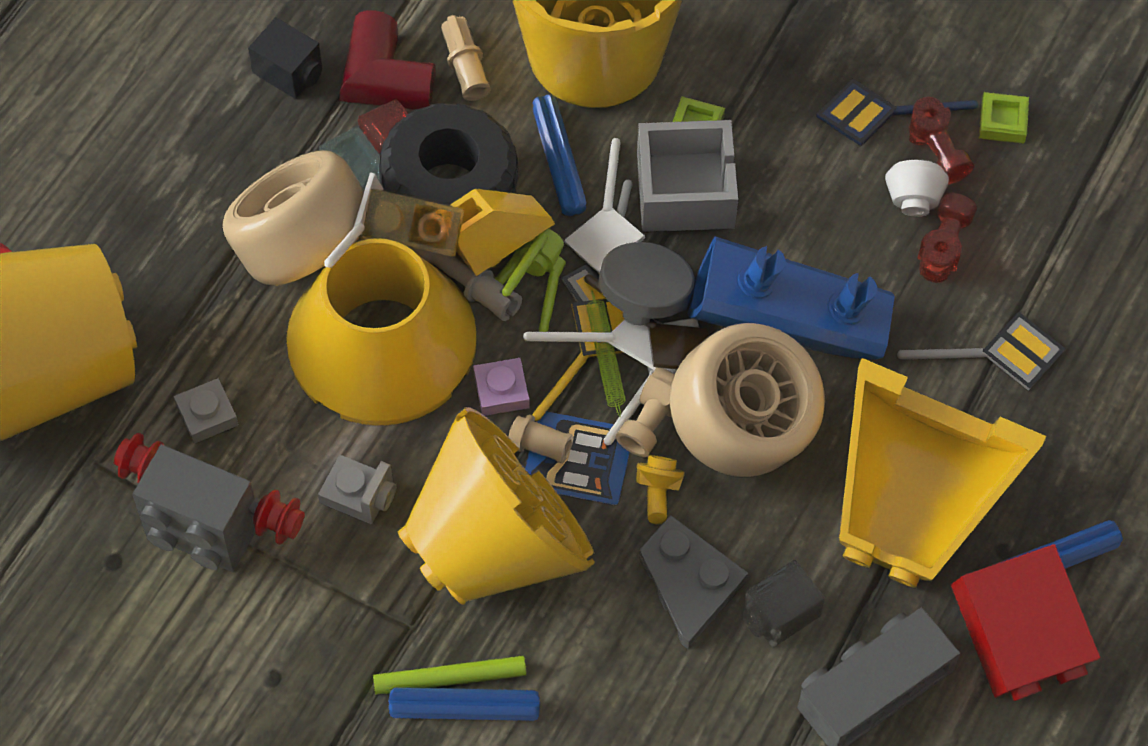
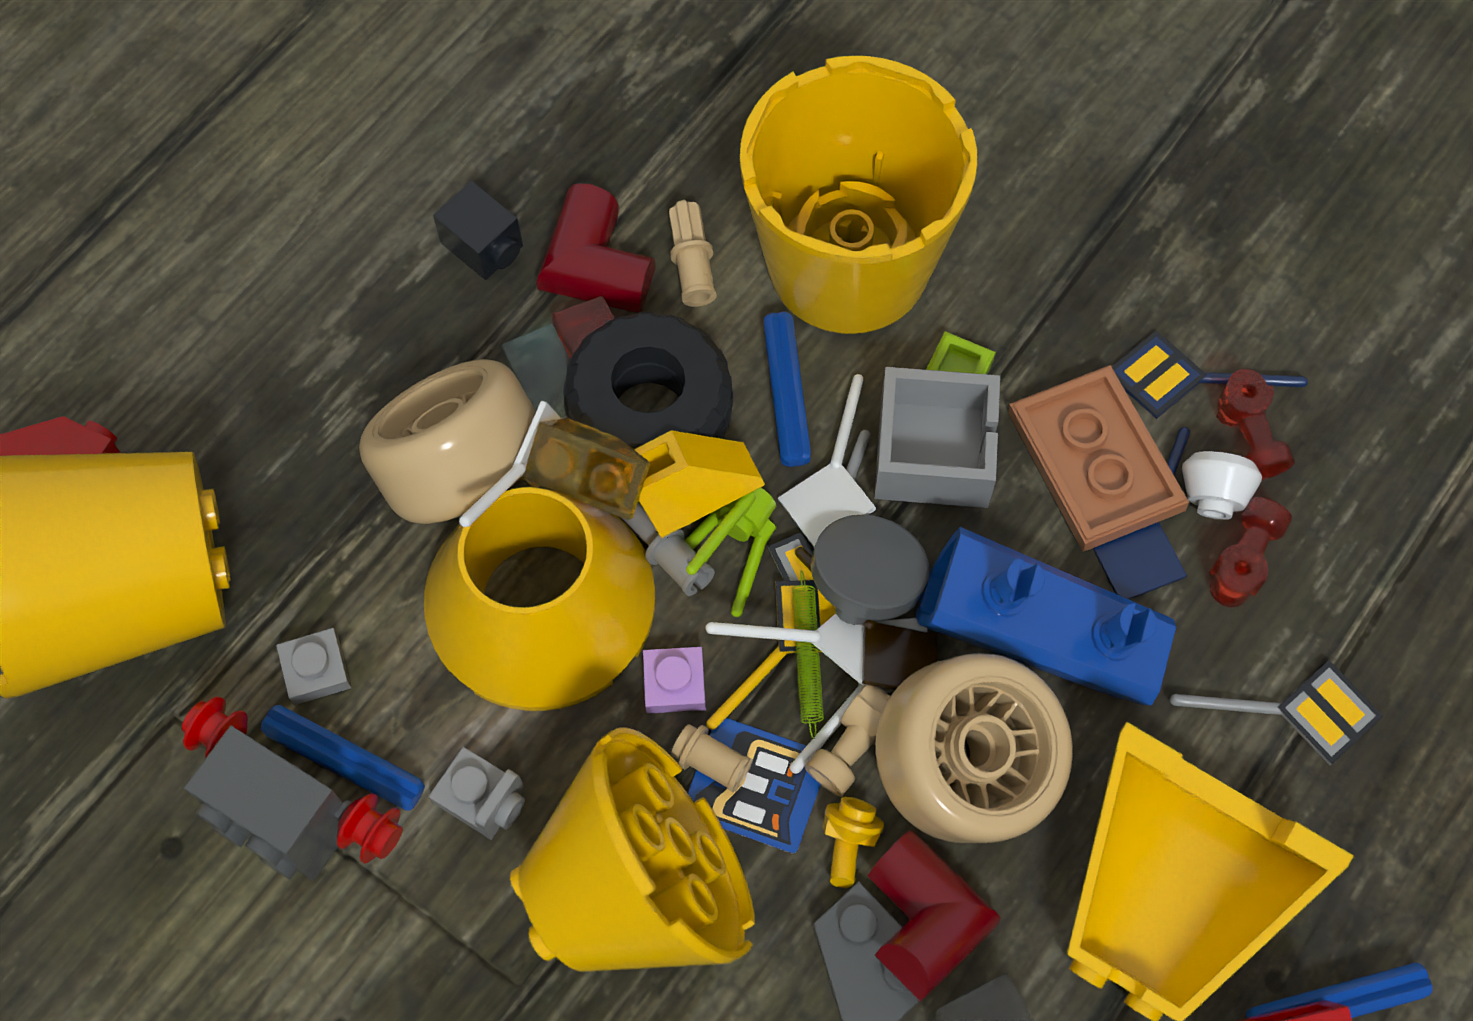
camera: 10 degrees right, 5 degrees up
lime tile [979,92,1029,143] -> none
none -> blue axle [261,705,425,810]
none -> dark red brick [867,830,1001,1002]
none -> nougat tile [1008,365,1189,552]
none -> dark blue piece [1092,427,1190,600]

